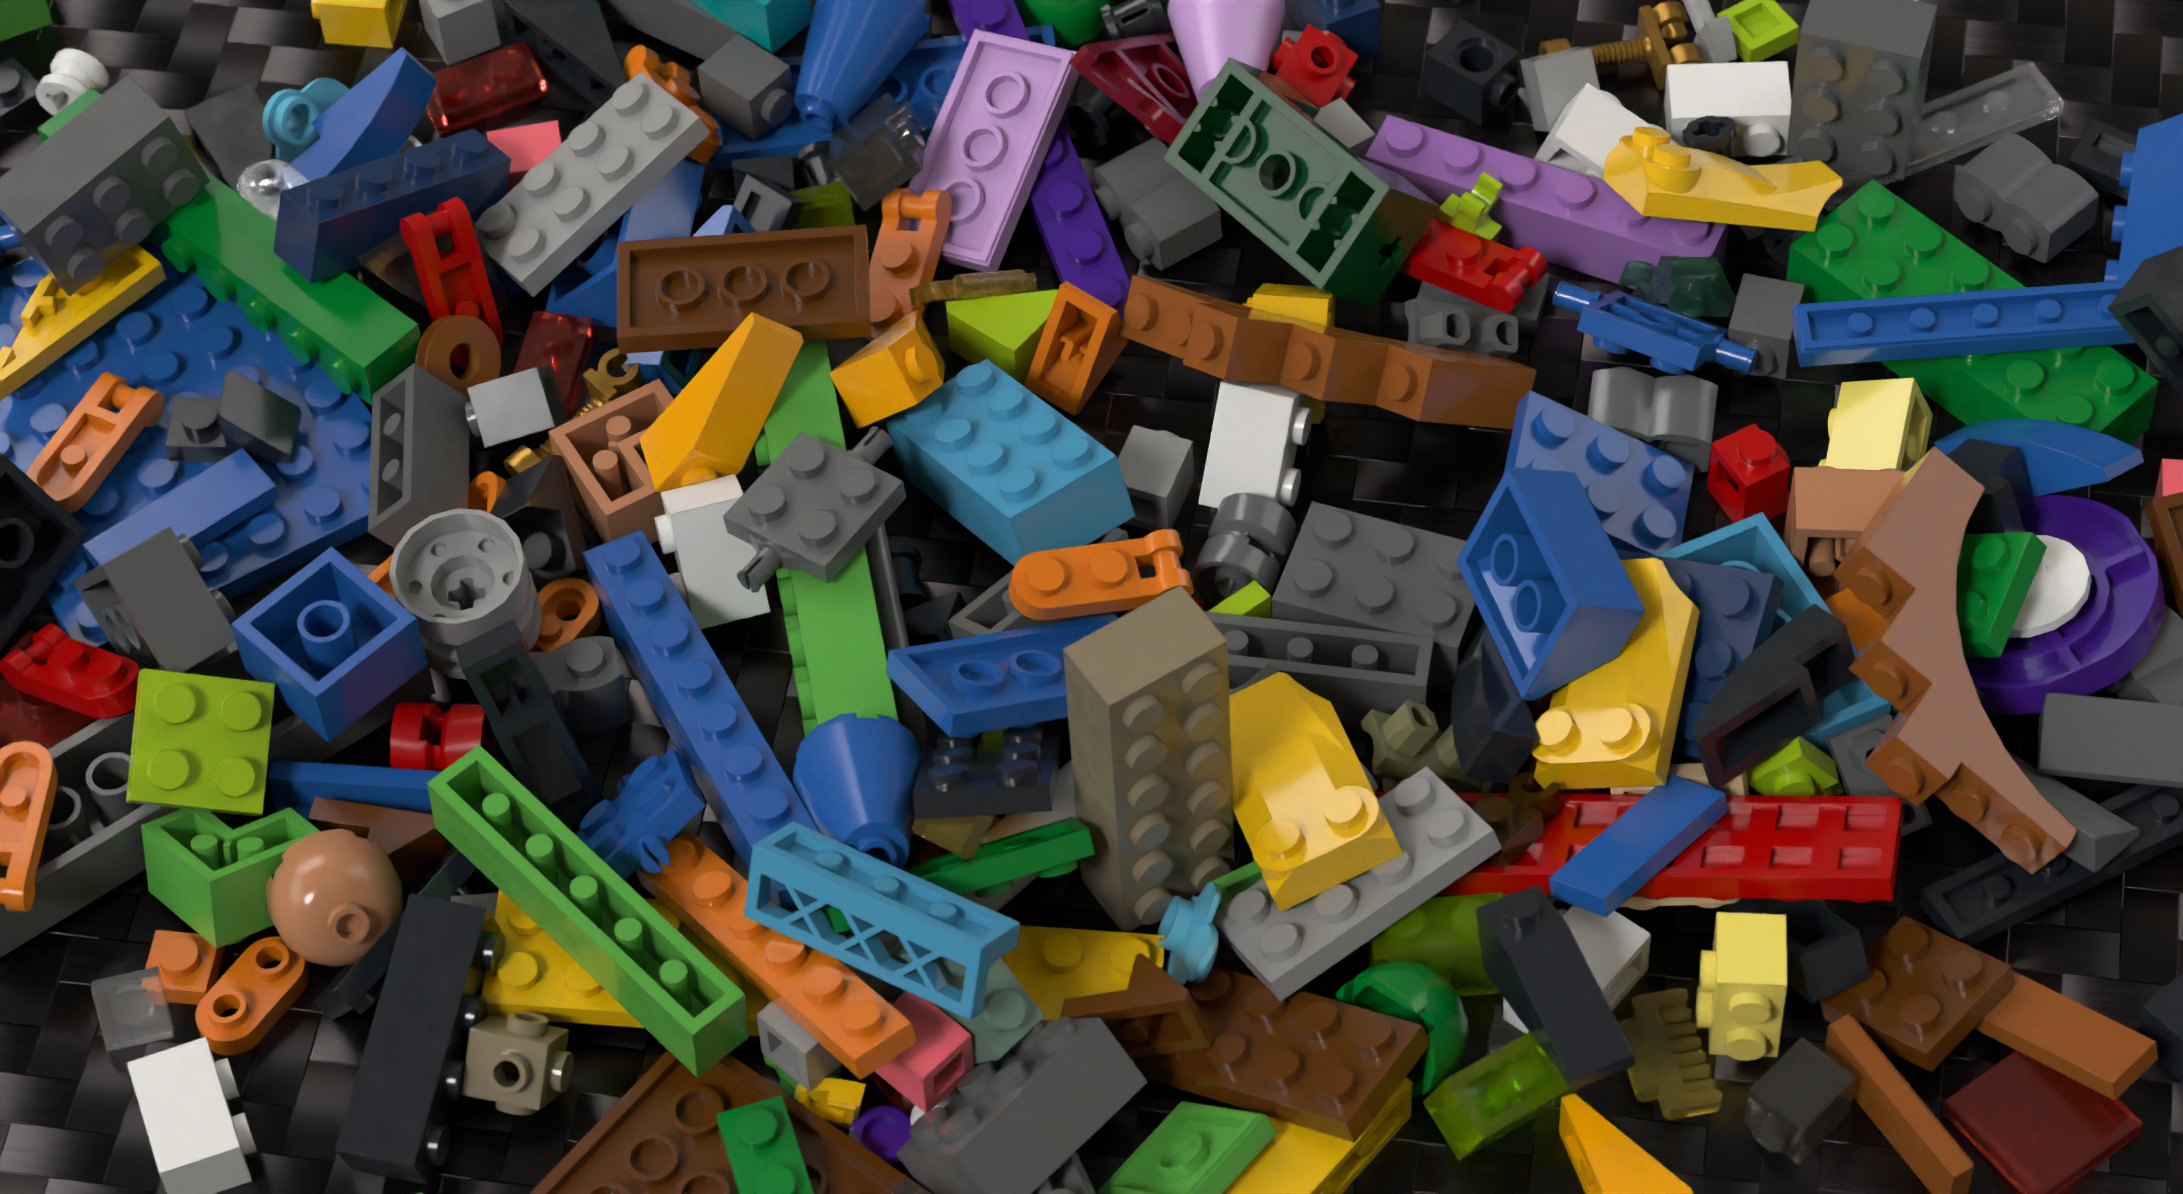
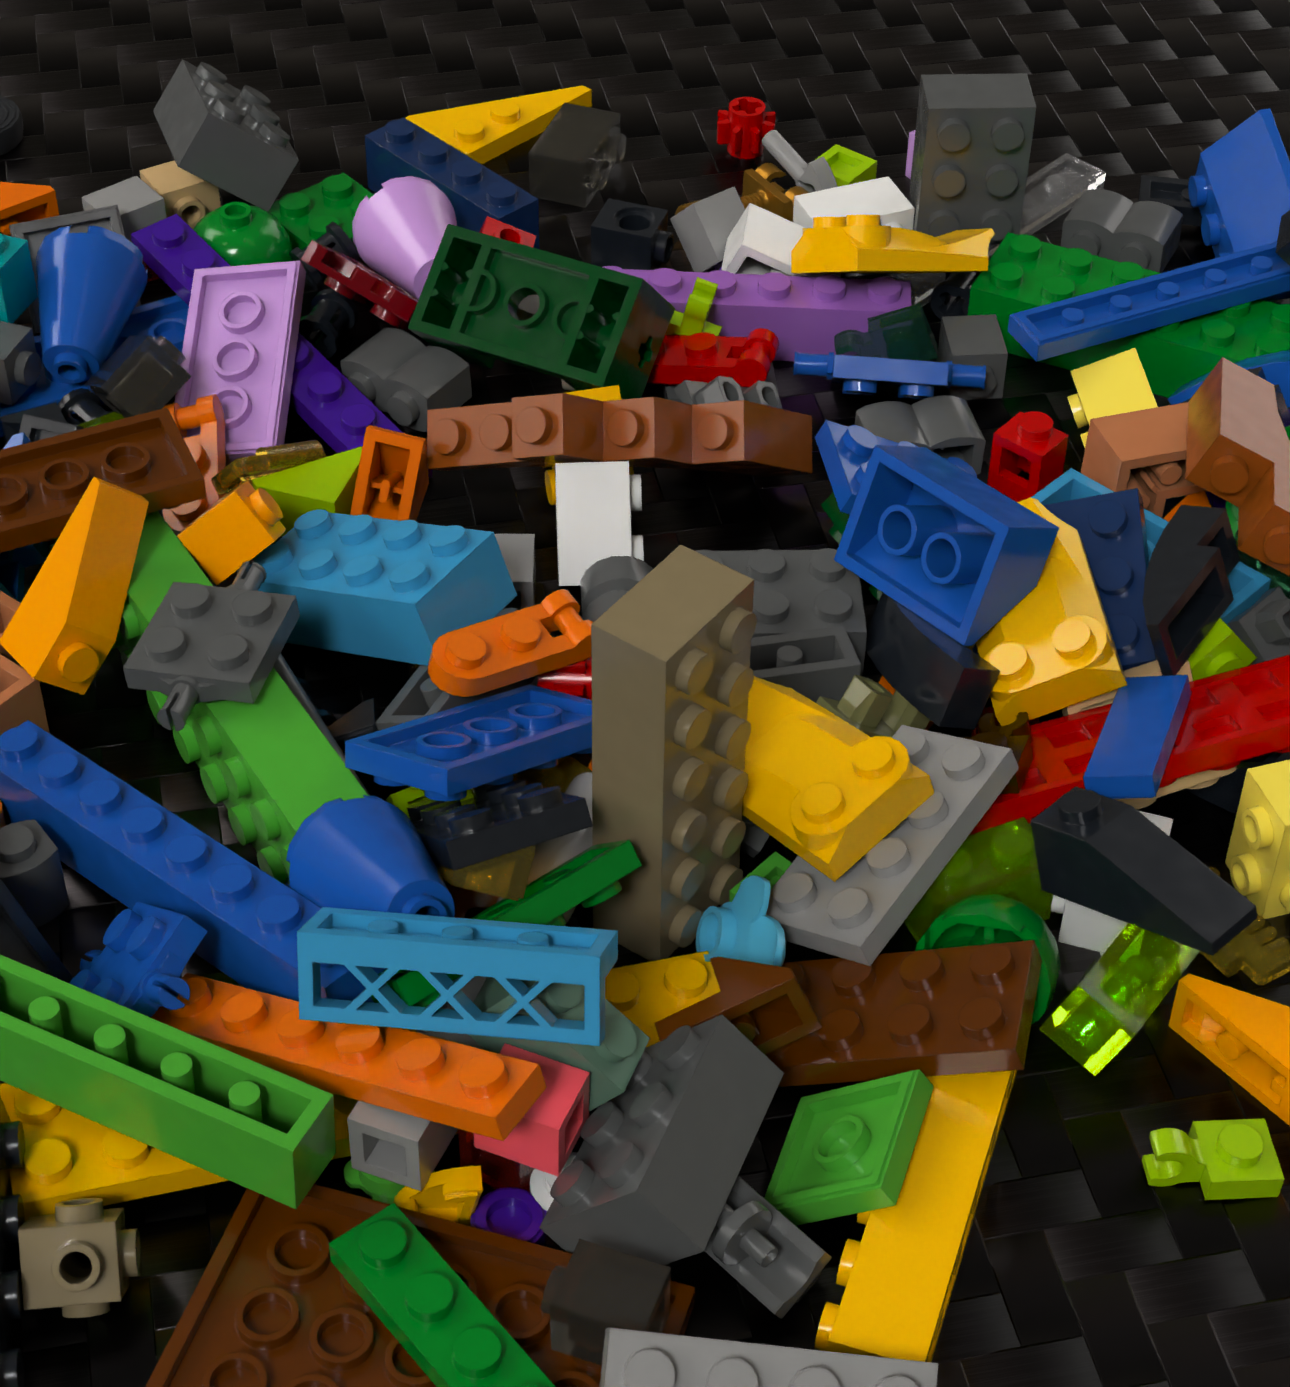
camera: 25 degrees left, 10 degrees down
white brick [654,474,770,629] -> none

